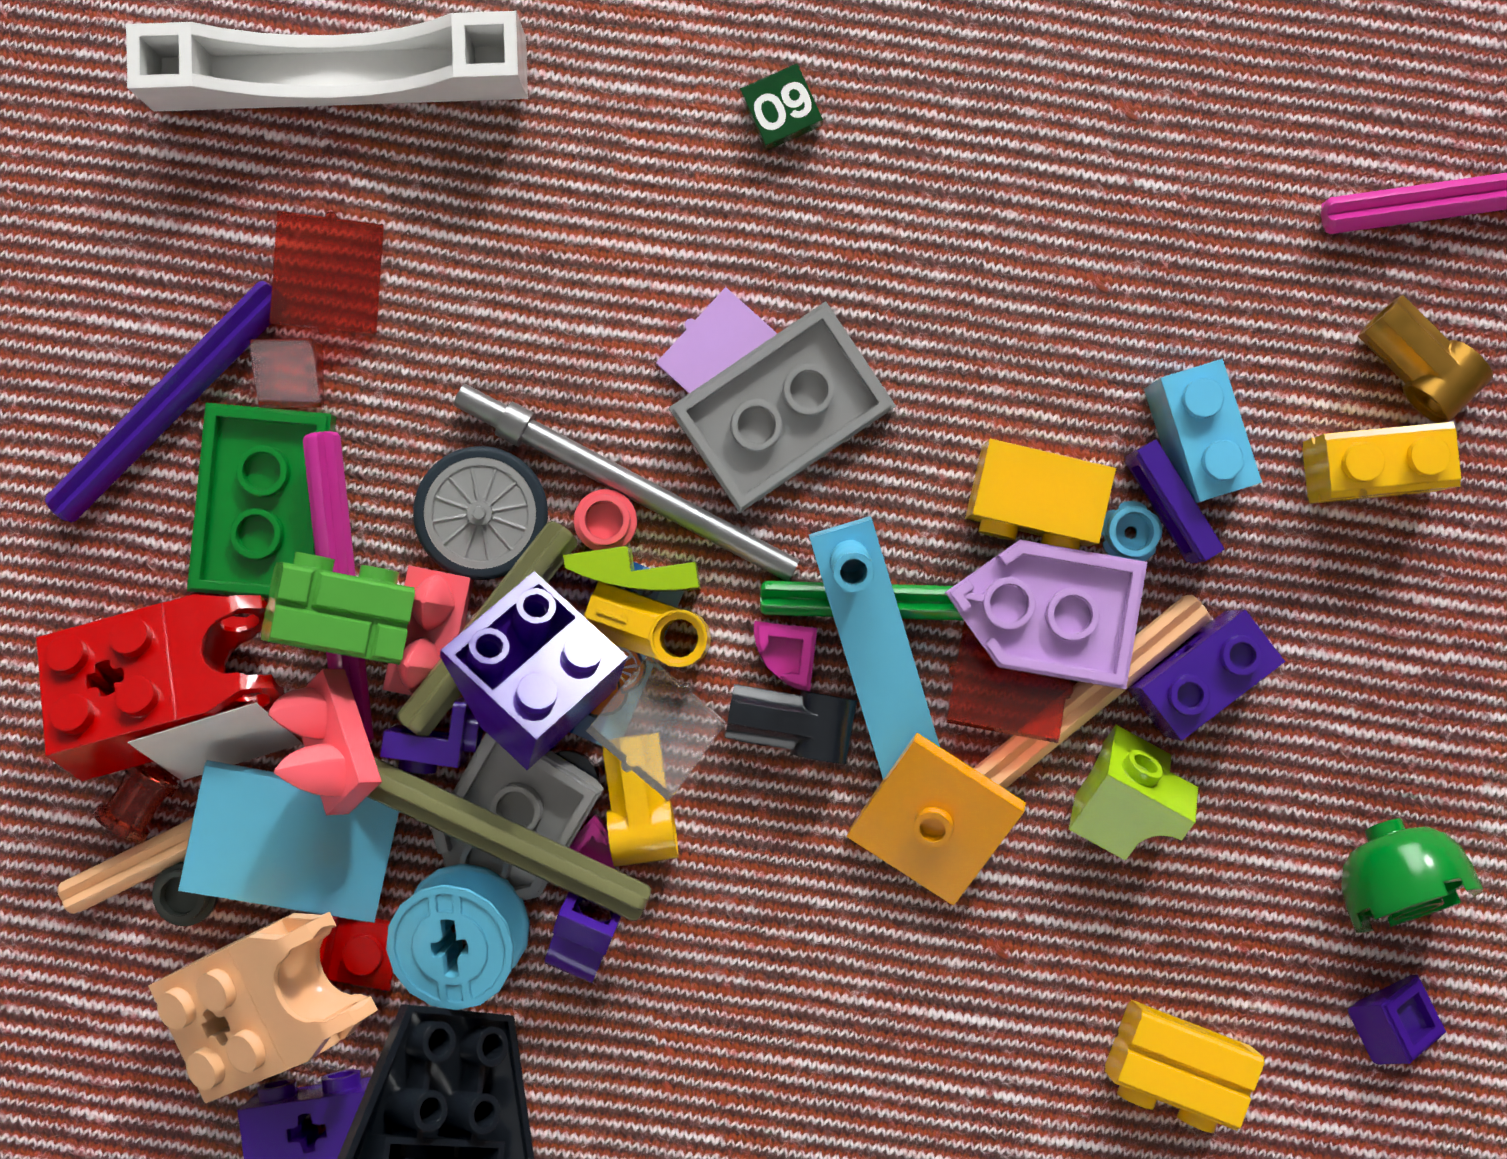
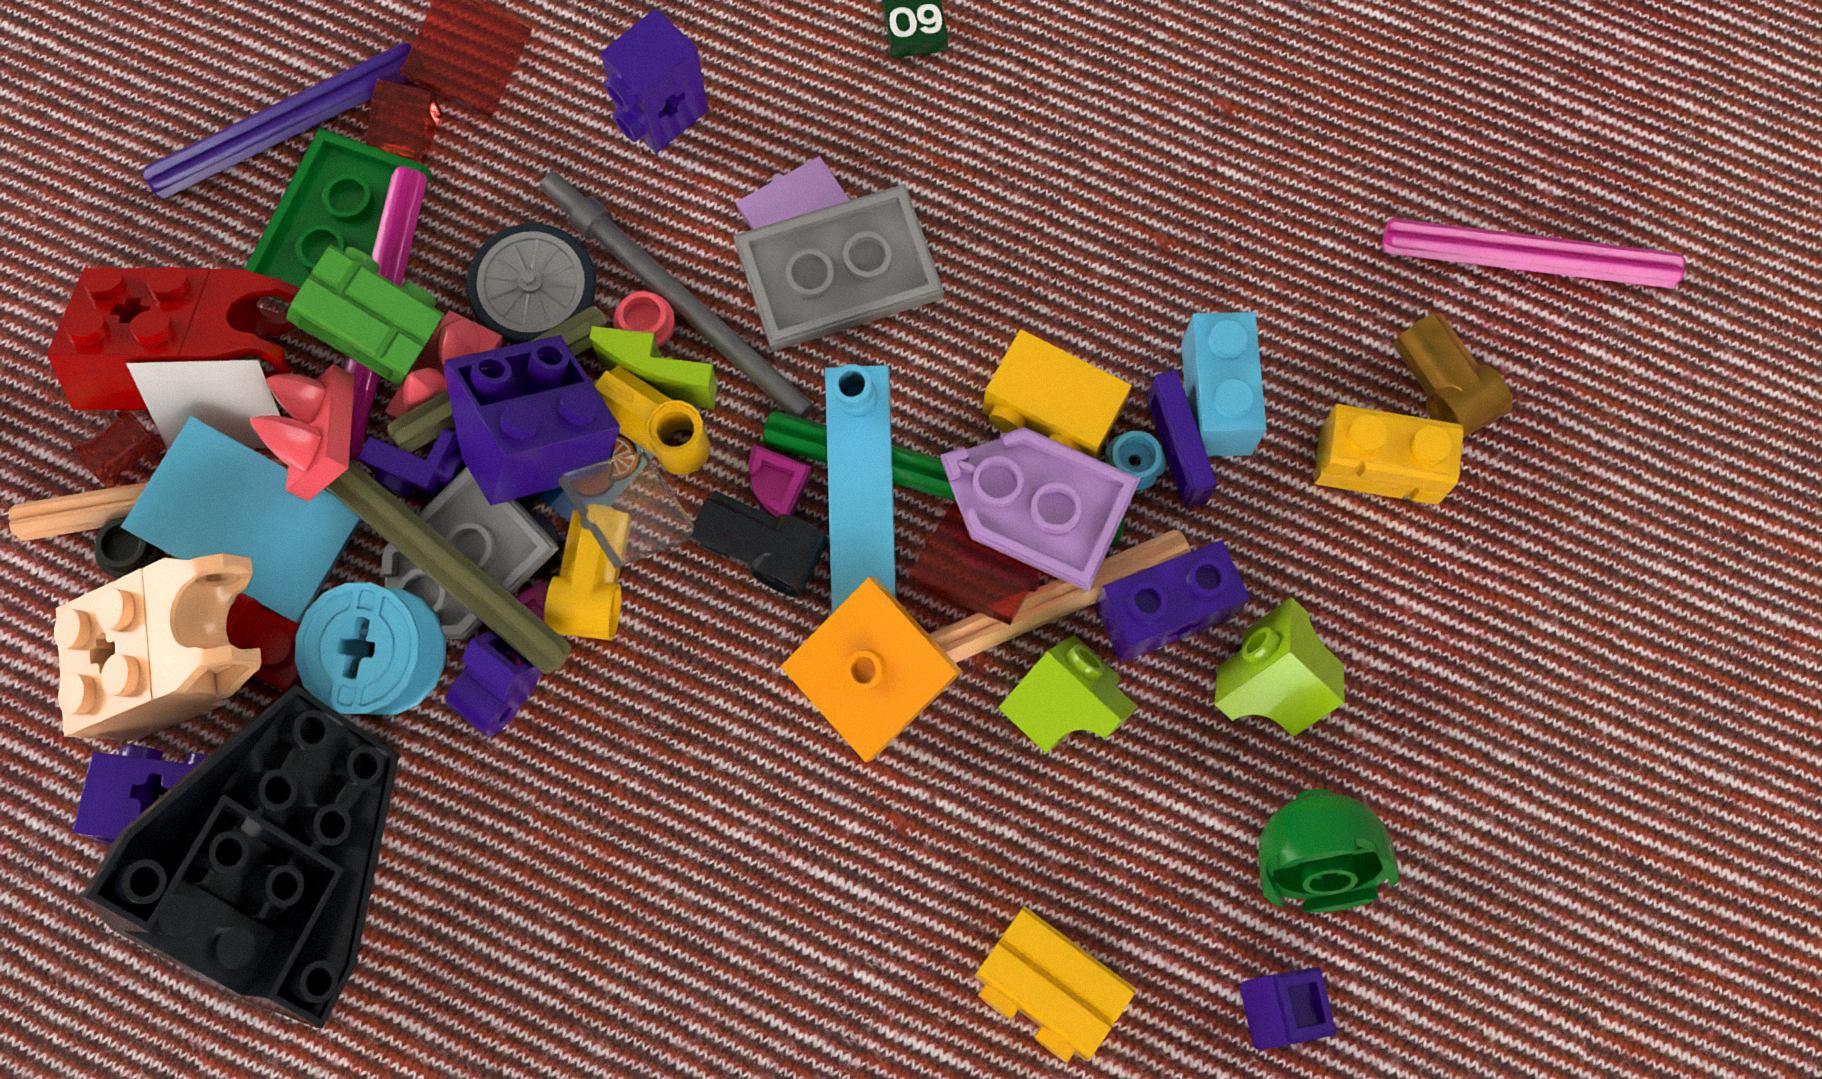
camera: 10 degrees right, 15 degrees down
none -> dark purple brick [600,8,708,154]
none -> lime brick [1214,597,1345,737]

